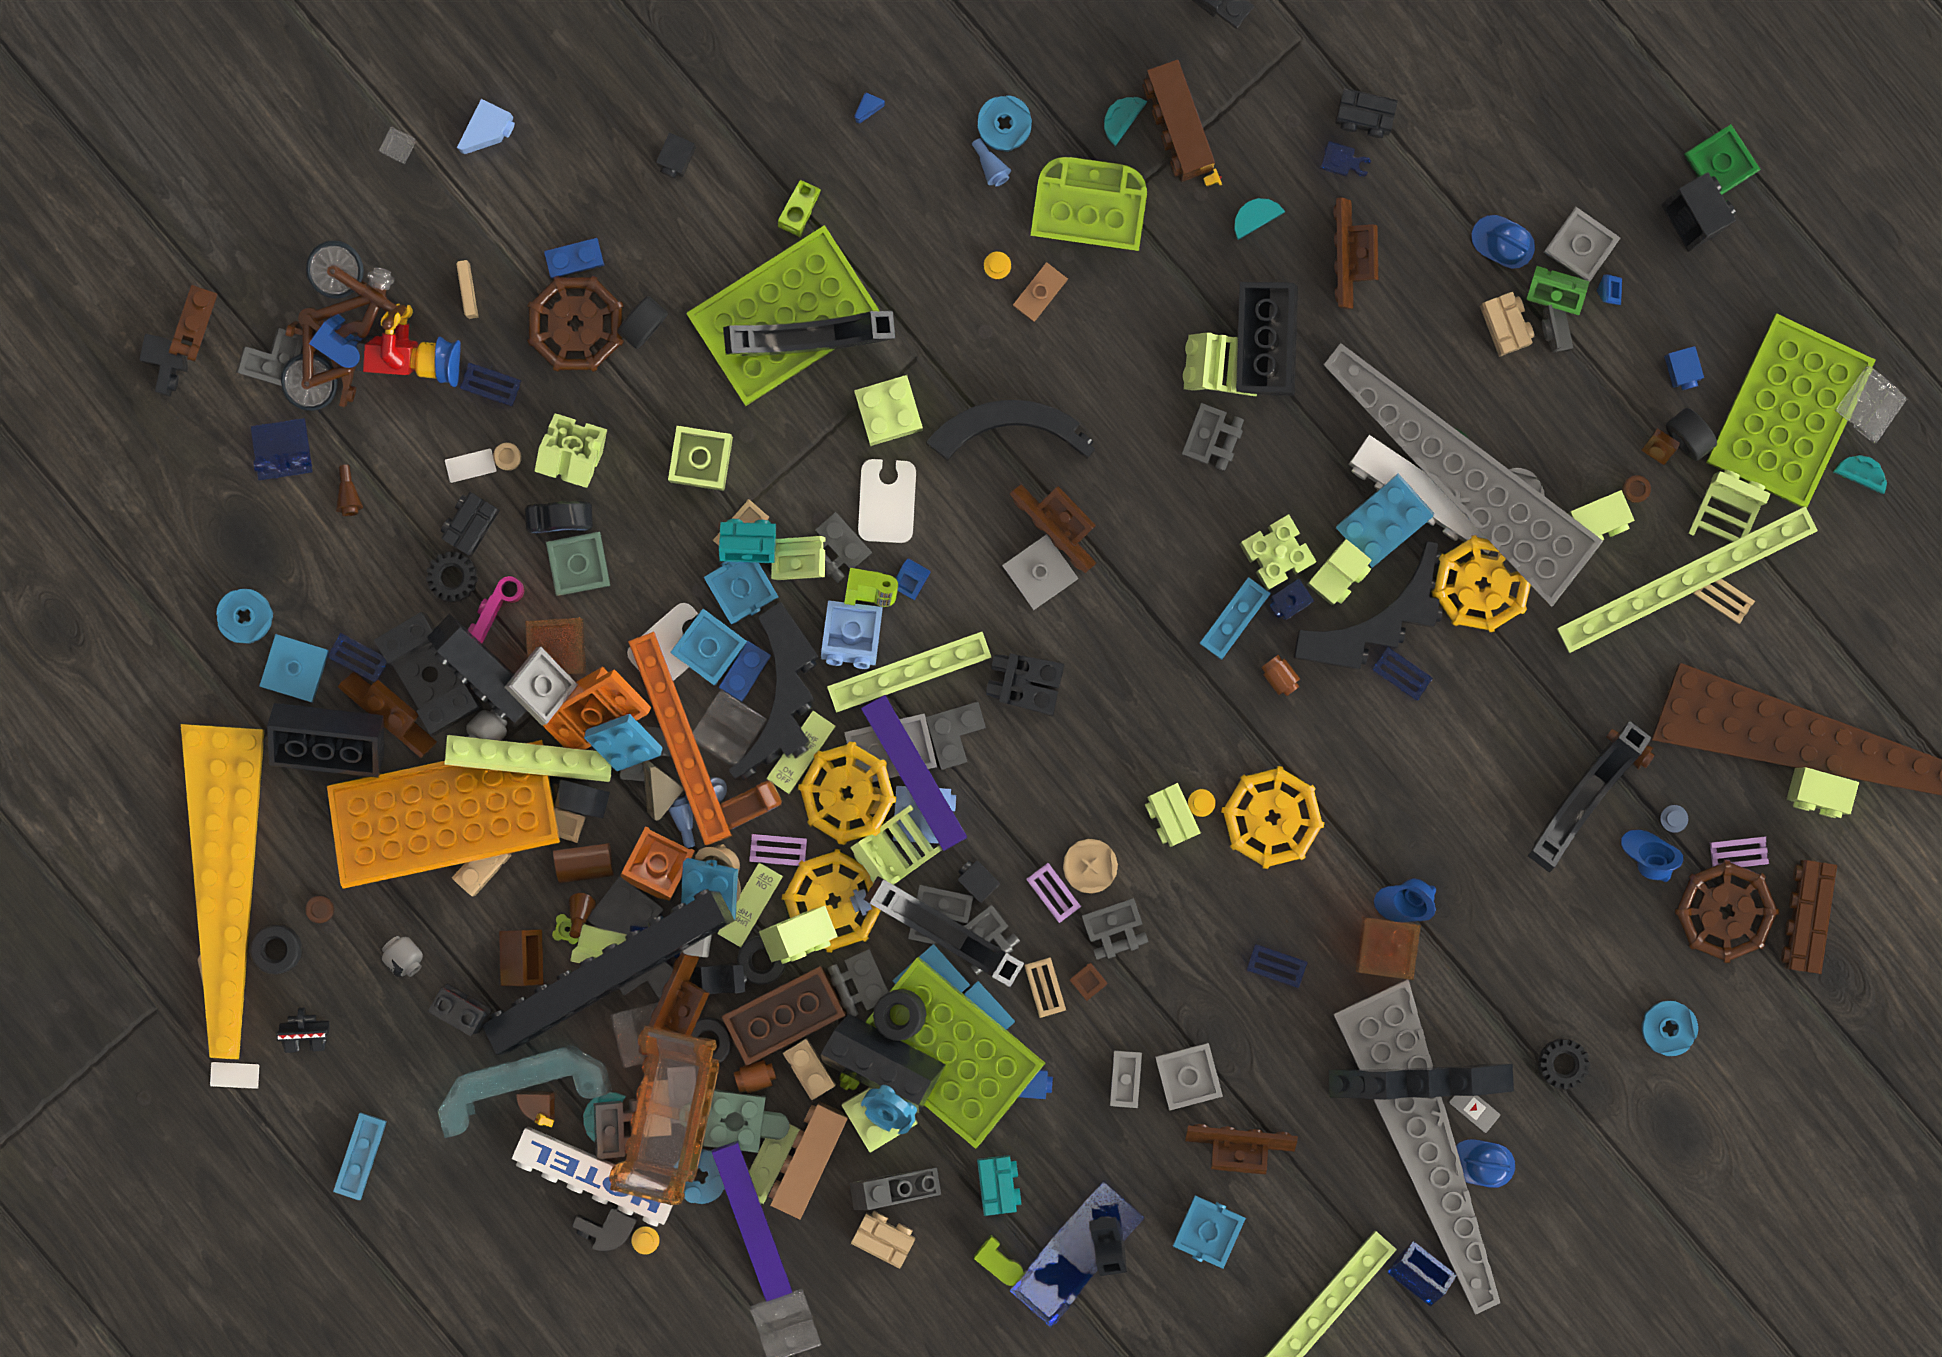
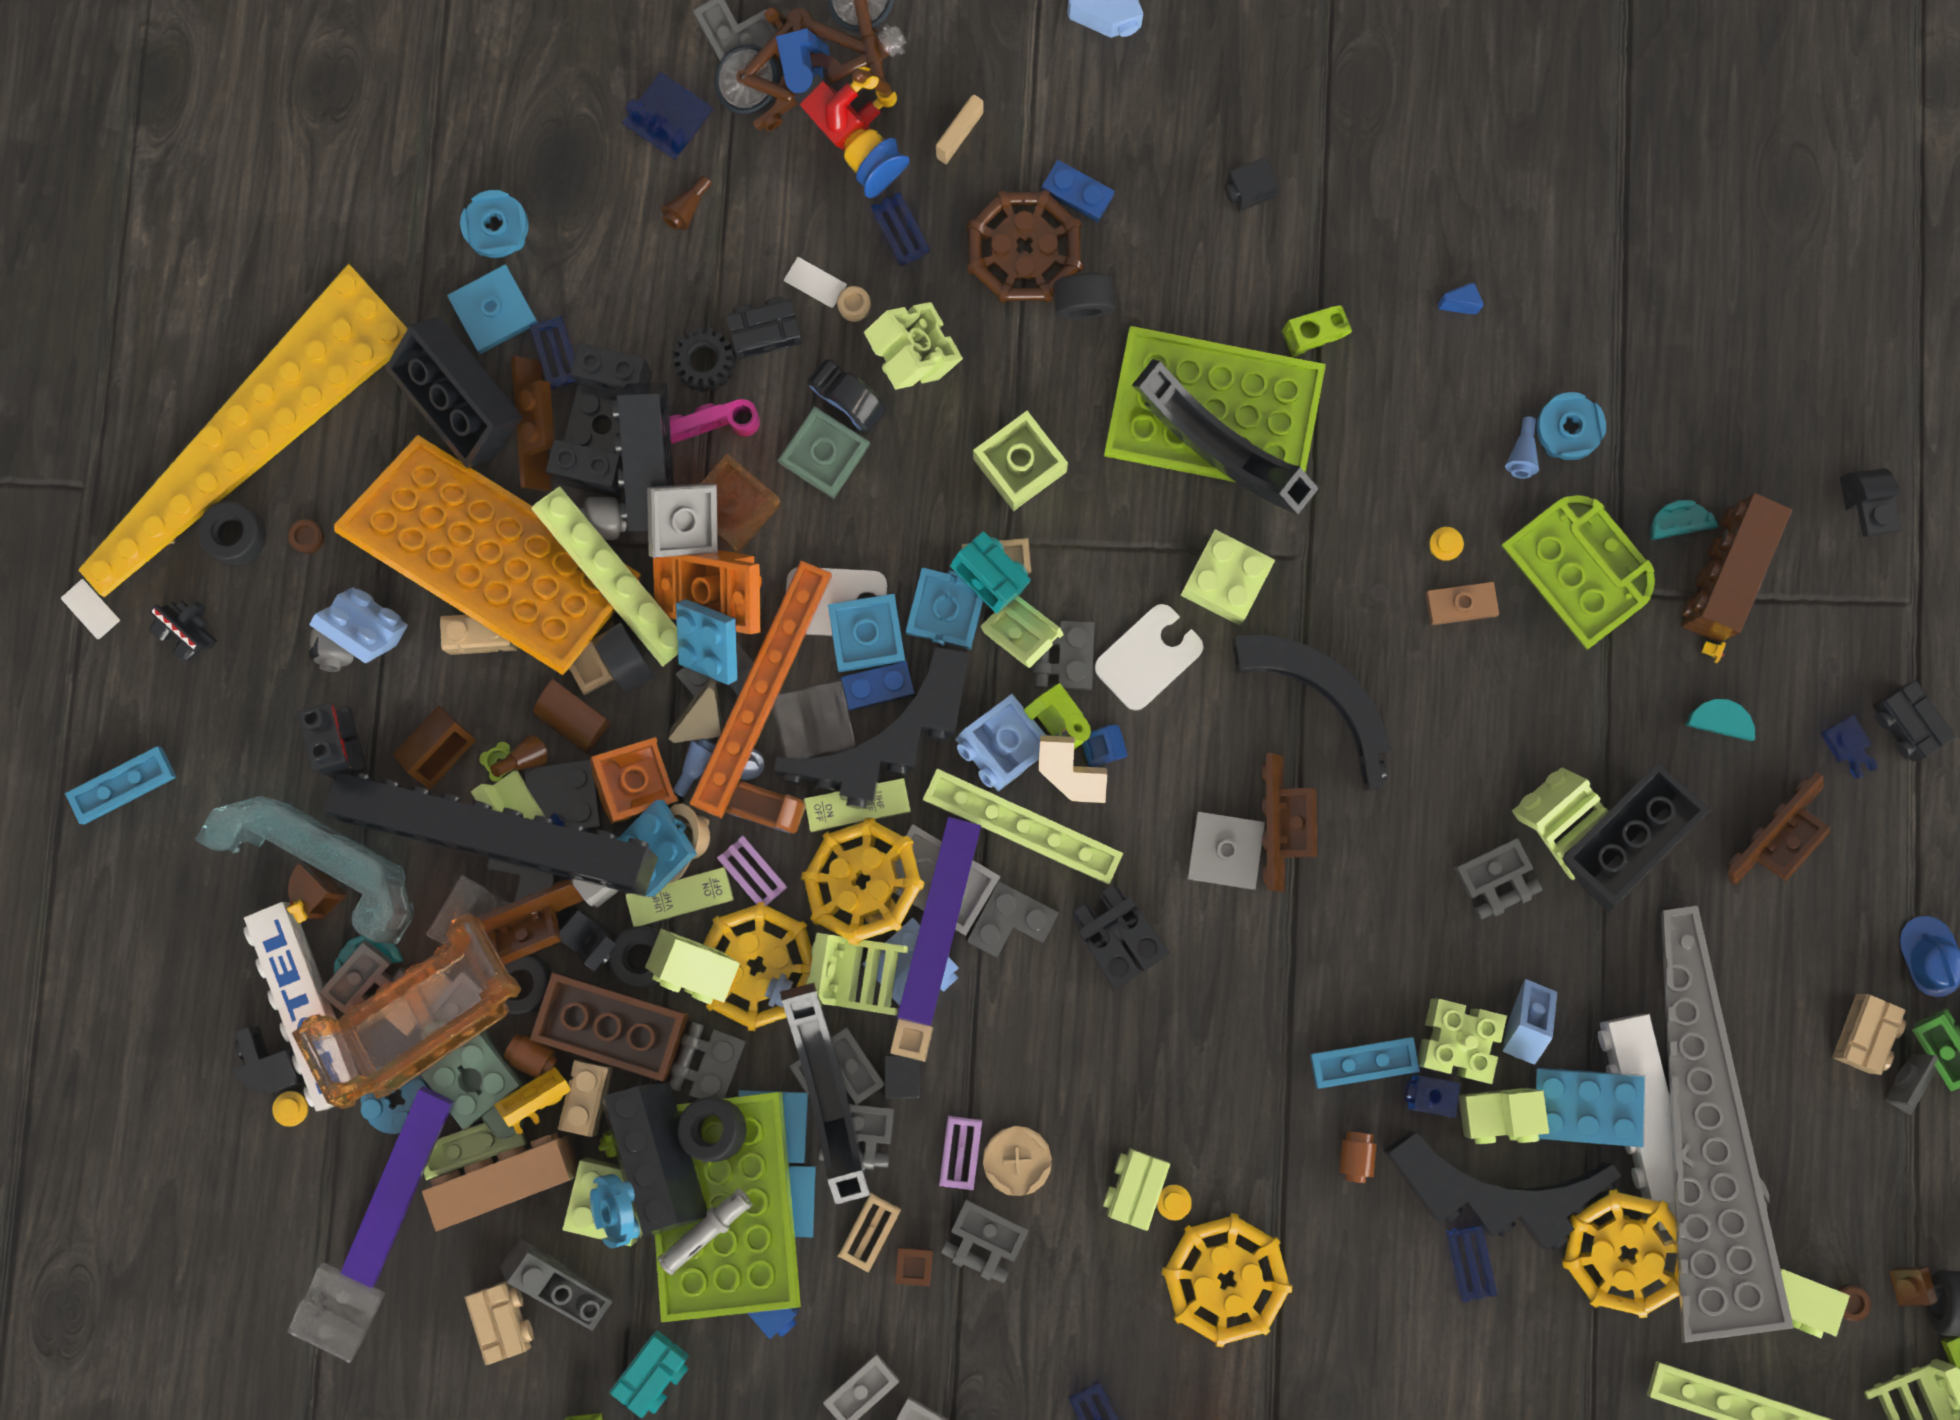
camera: 45 degrees right, 5 degrees down
none -> light blue plate [309,587,408,663]
none -> yellow plate [494,1067,571,1135]
none -> light grey pin [658,1188,752,1275]
none -> tan tile [890,1019,933,1062]
none -> tile [1039,735,1107,803]
none -> light blue slope [1502,979,1557,1065]

